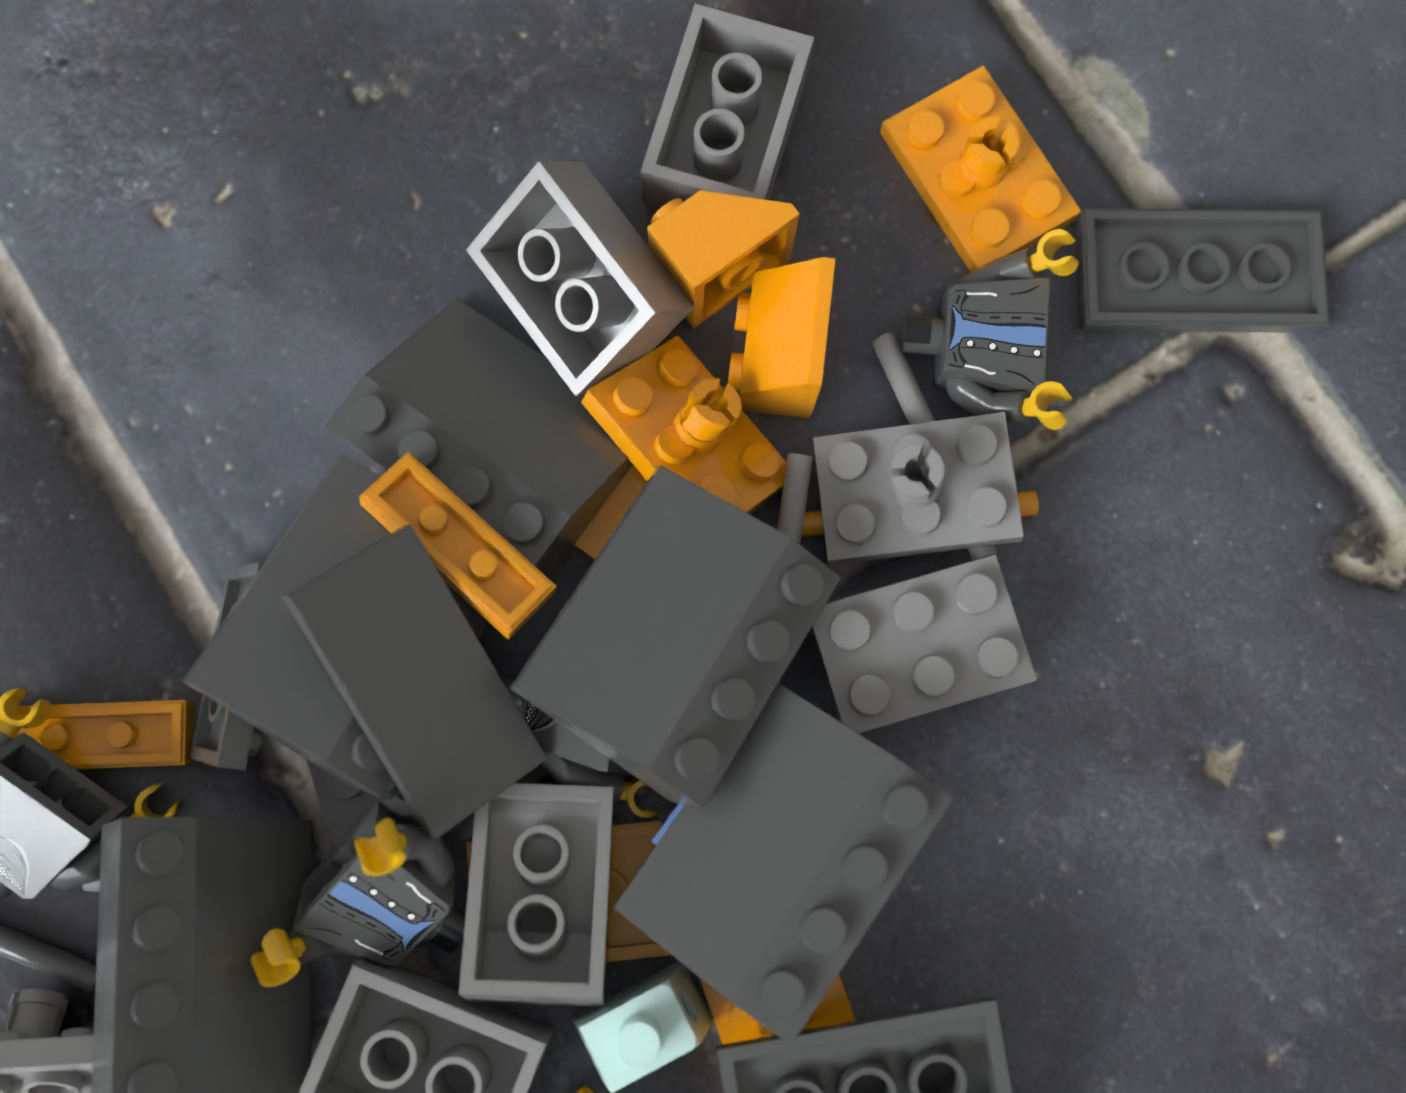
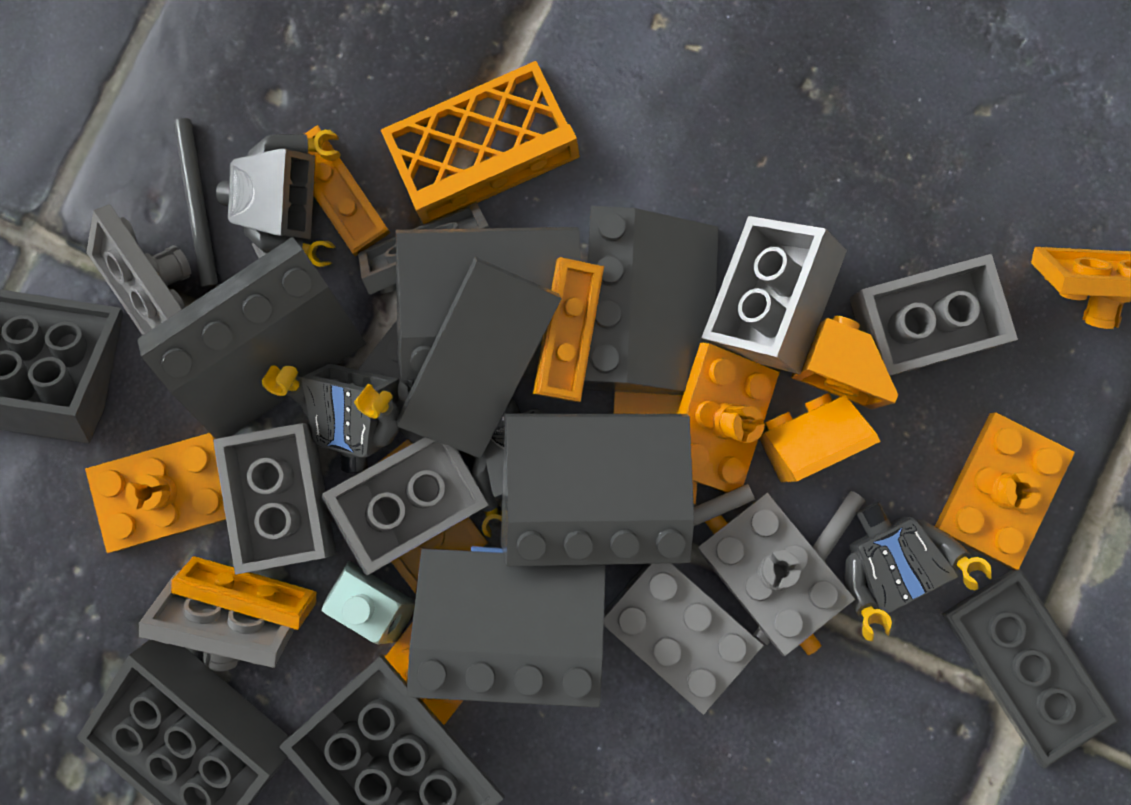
camera: 65 degrees right, 5 degrees up
none -> light orange fence [381,61,580,225]

